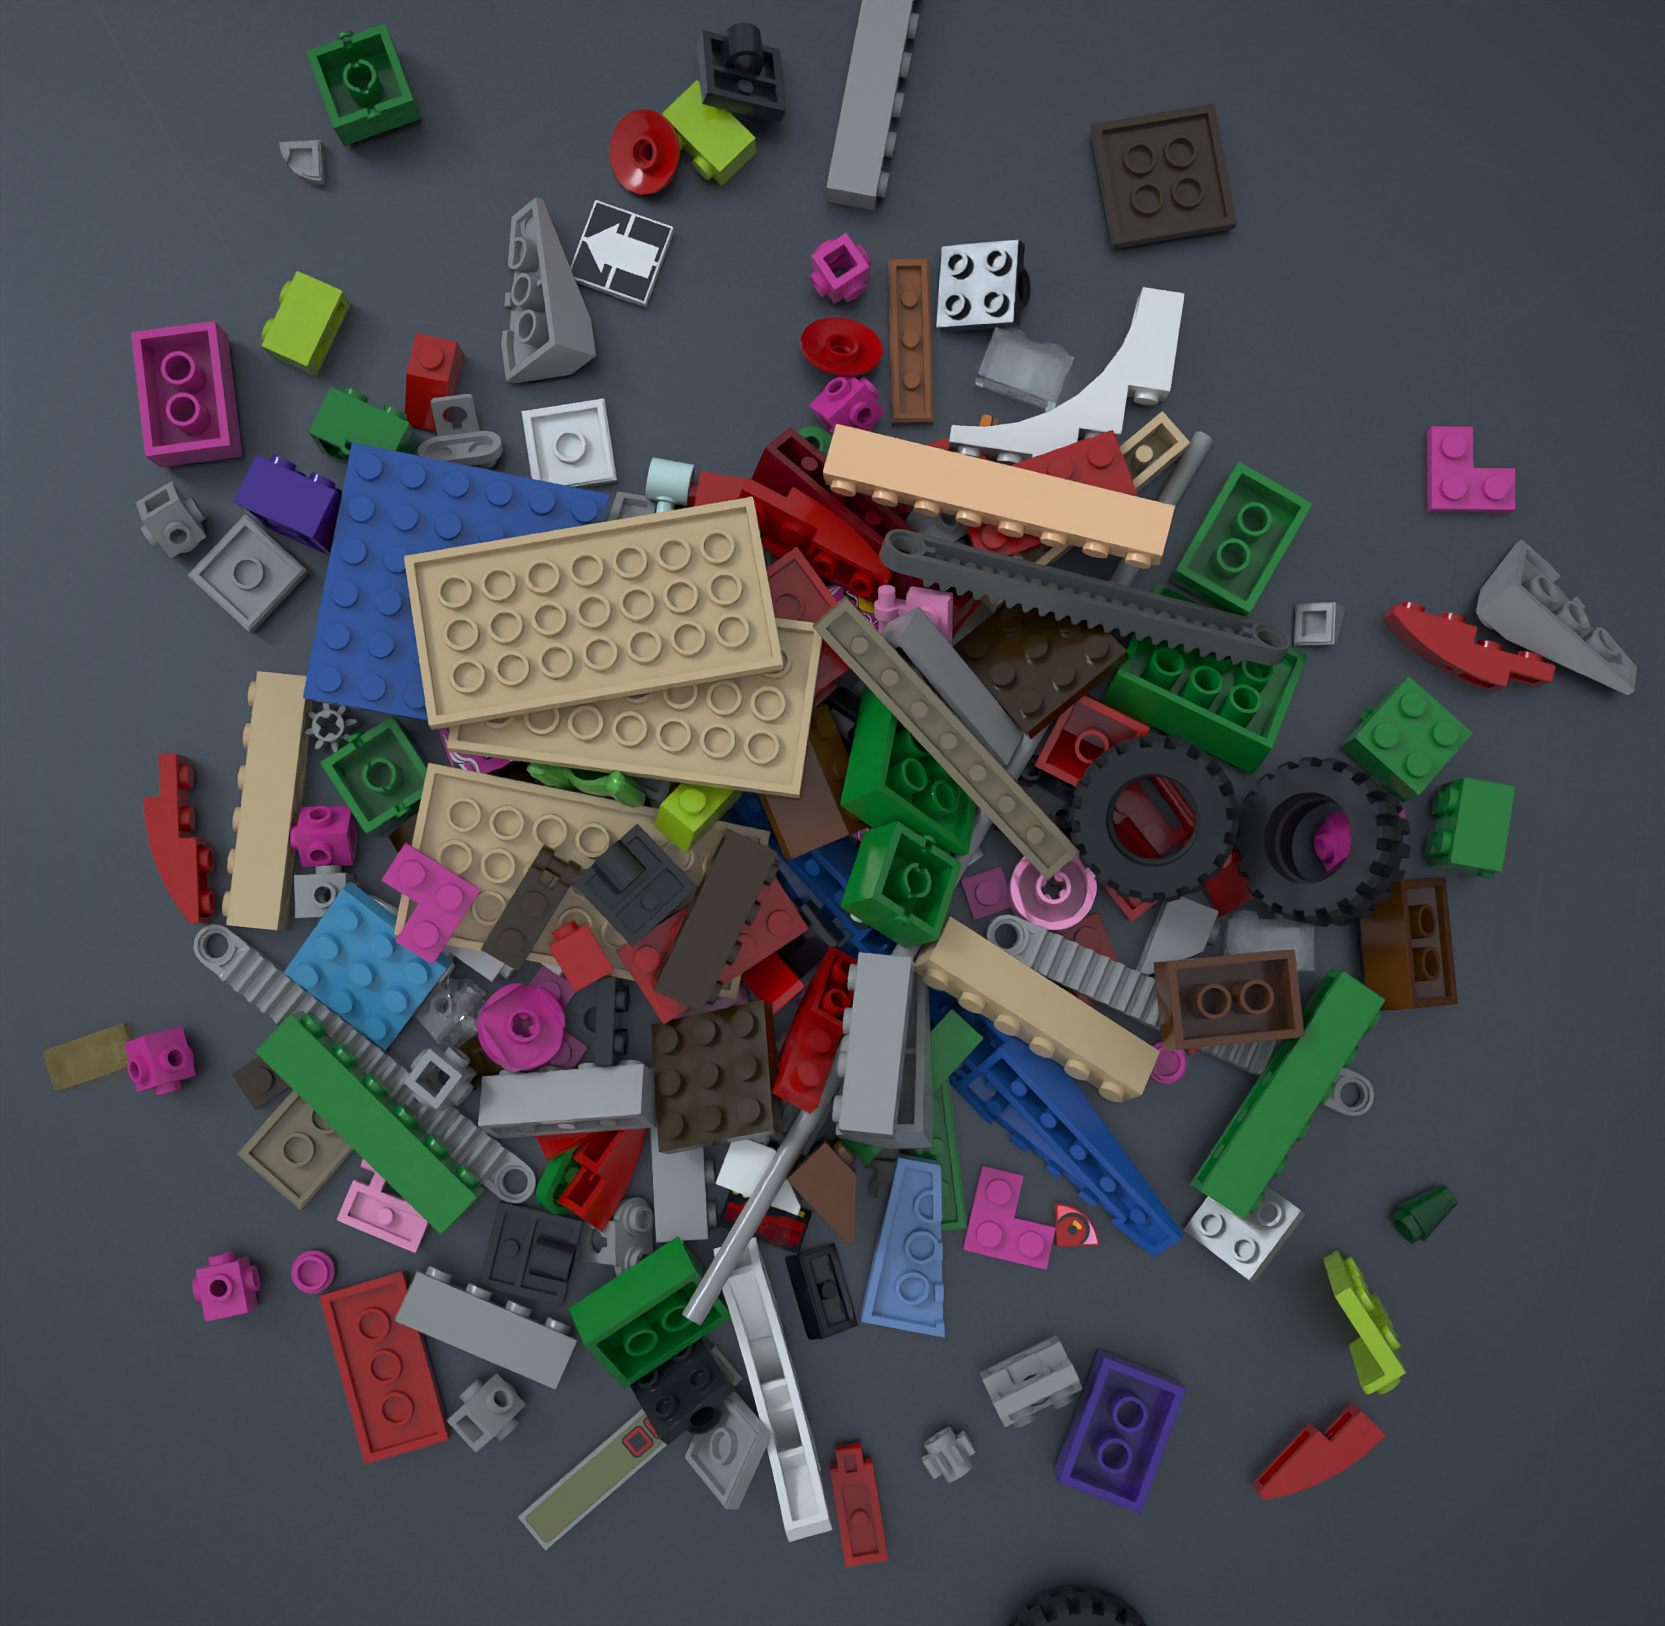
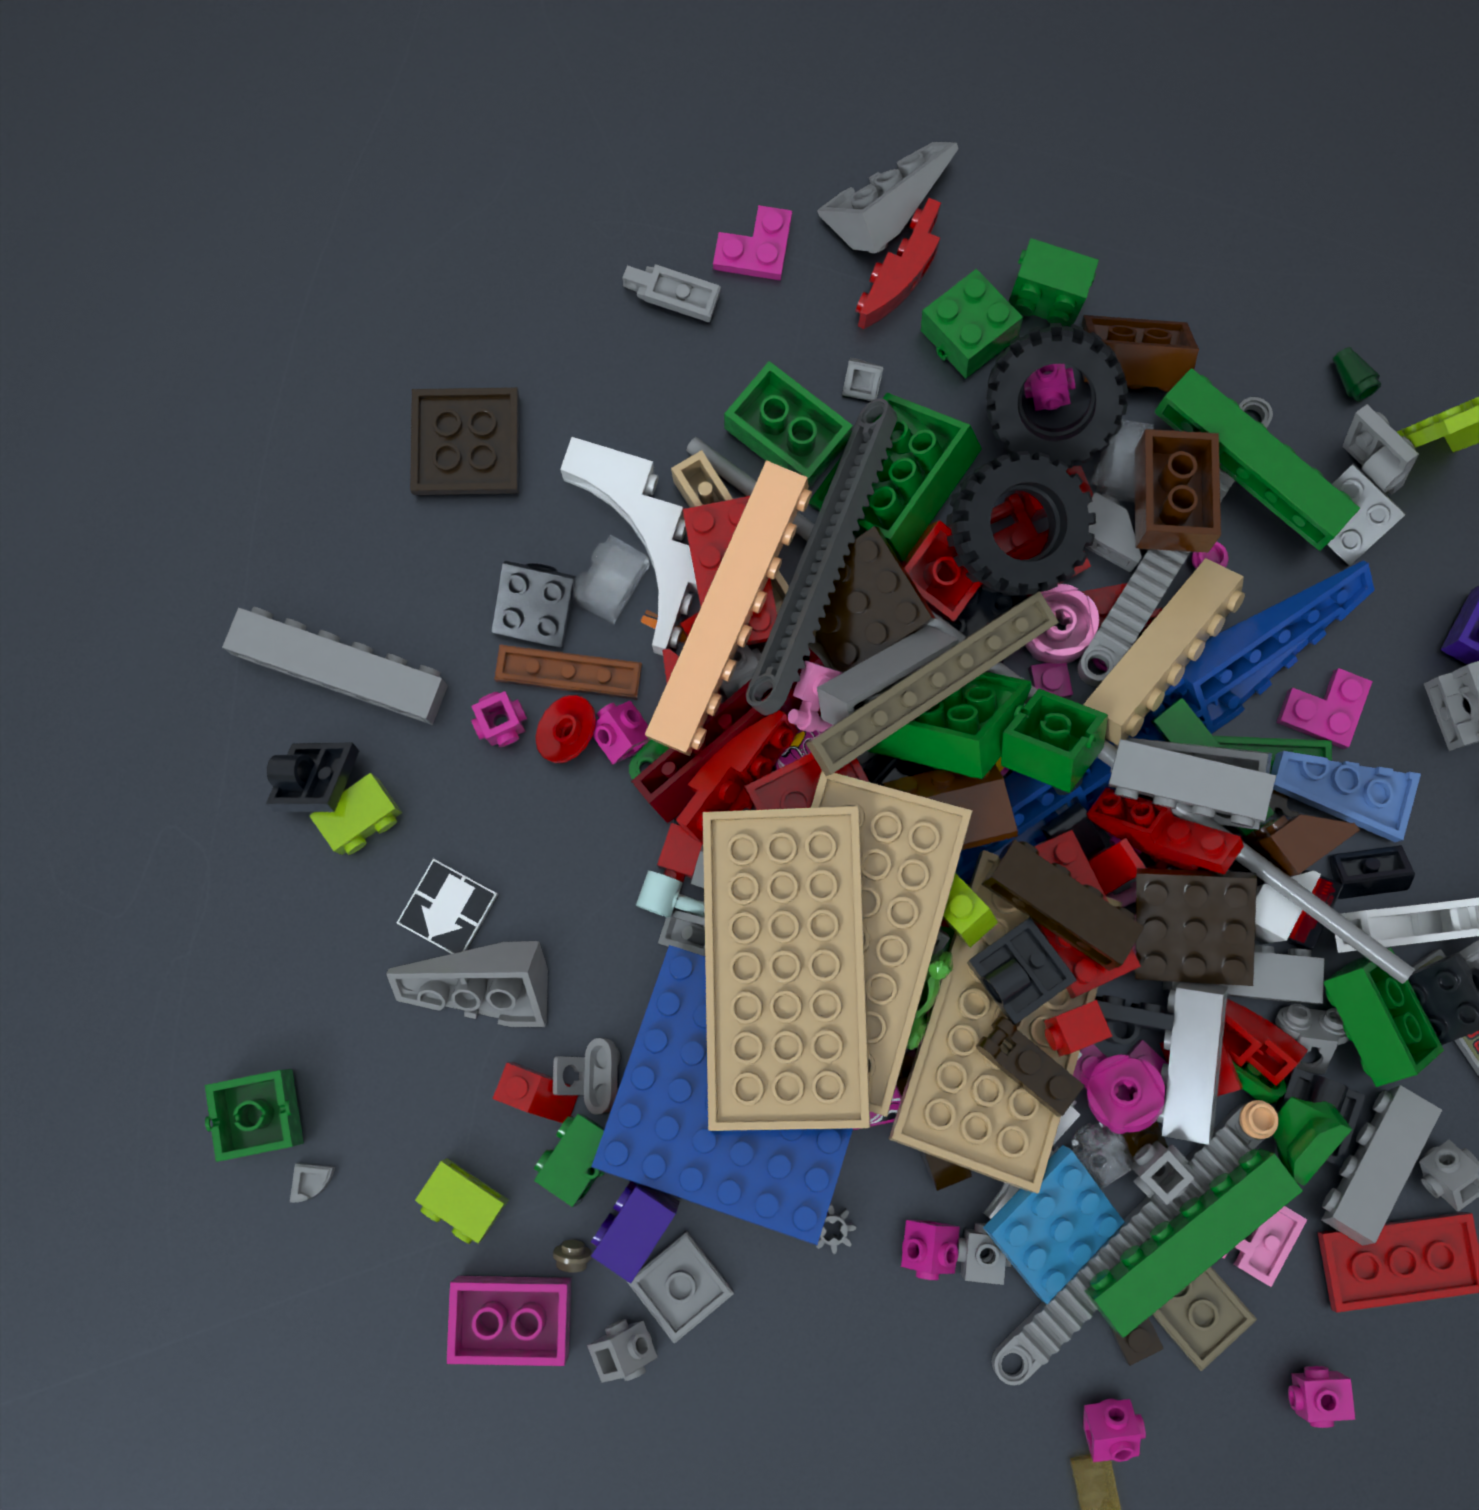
camera: 80 degrees left, 5 degrees down
red slope [143,753,215,924] -> none
tan brick [222,671,315,931] -> none
dark pink plate [291,1250,335,1294] -> none
green brick [320,716,428,837] -> none
dark pink plate [381,843,481,965] -> none
white tile [522,398,618,489] -> none
red dish [609,109,680,195] -> none
tile [1054,1202,1100,1247] -> none
none -> dark tan plate [553,1240,592,1273]
none -> light grey hinge [622,264,721,323]
none -> light nougat plate [1239,1100,1278,1139]
none -> green slope [1272,1097,1353,1186]
none -> light grey plate [1342,404,1419,495]

